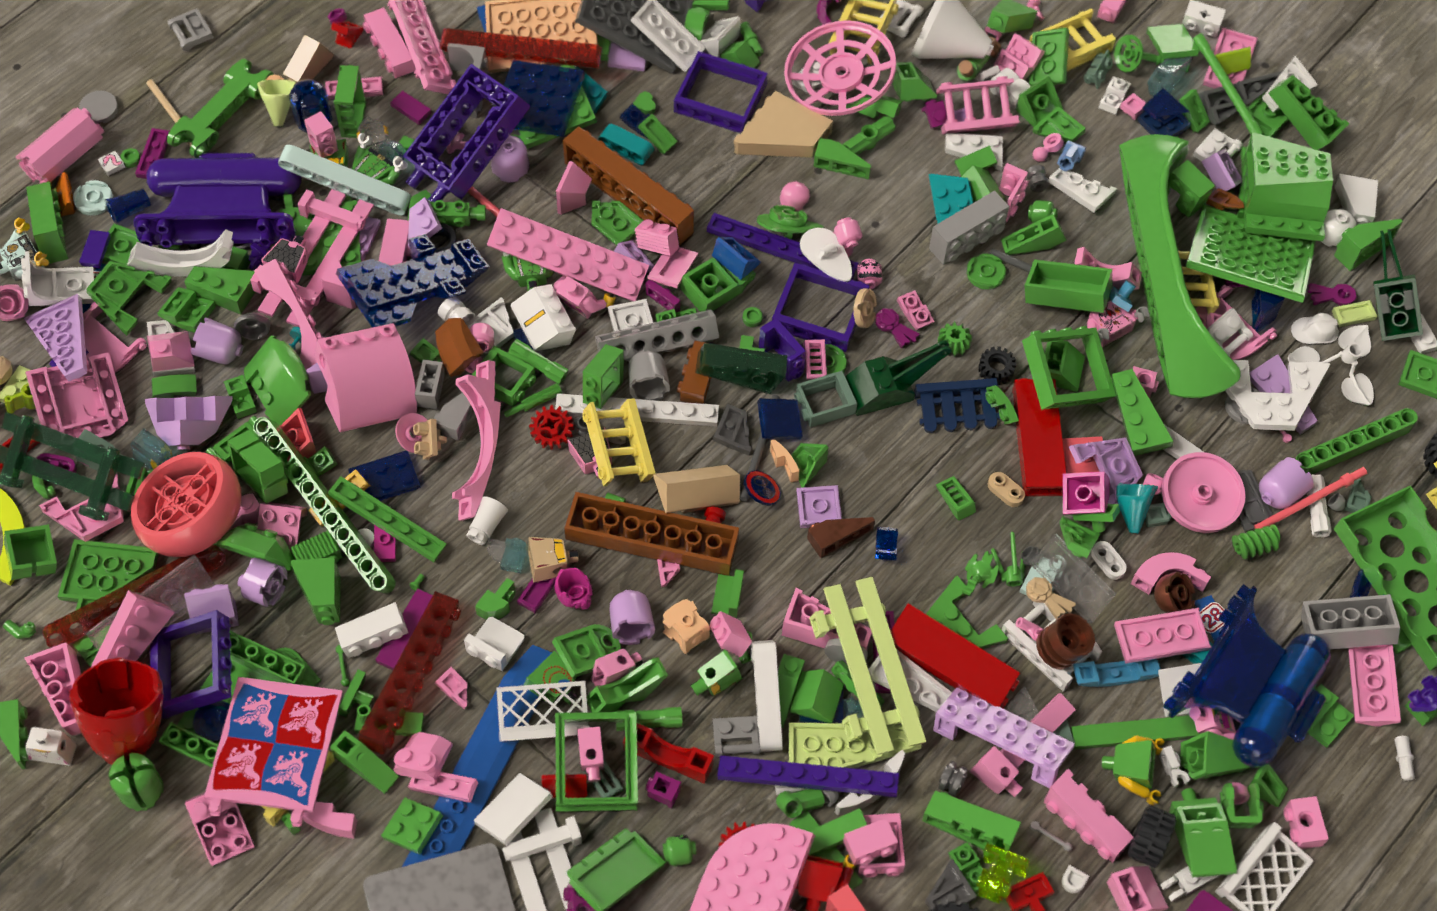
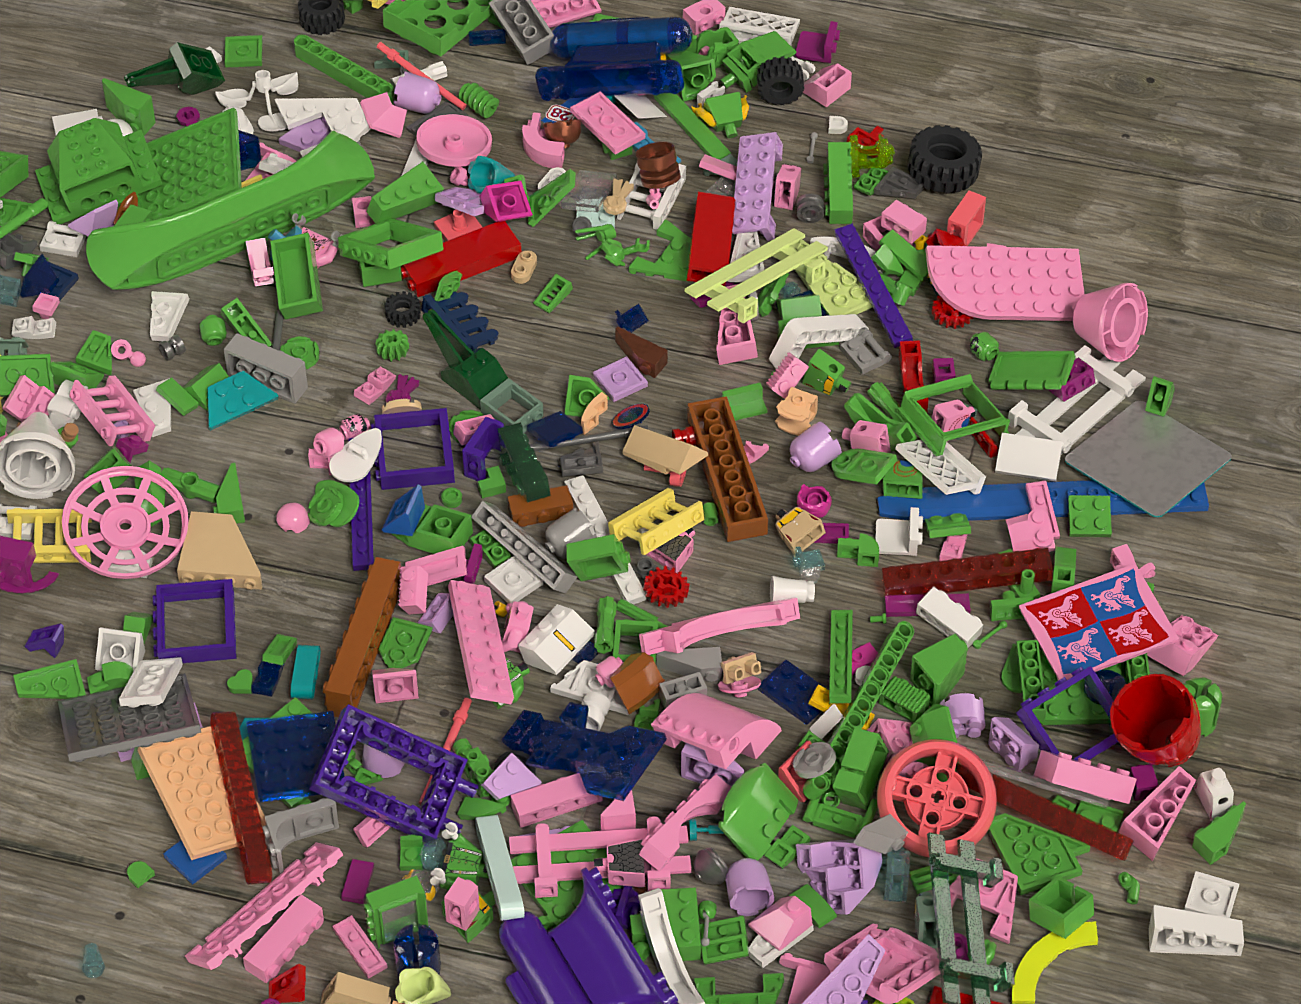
camera: 115 degrees left, 10 degrees down
bright green pin [740,22,764,57] -> none
bright pink bracket [999,163,1029,221] -> none
bright pink wedge [1044,769,1134,863] -> none
medium blue piece [1057,140,1086,171] -> none
yellowish green tile [1332,300,1378,327] -> none
none -> bright pink slope [360,92,407,138]
none -> hinge [698,901,717,946]
none -> light grey tile [793,742,836,779]
none -> white sticker [809,704,843,739]
none -> light grey slope [854,814,908,854]
none -> bright green slope [871,244,904,277]
none -> bright green plate [925,513,971,538]

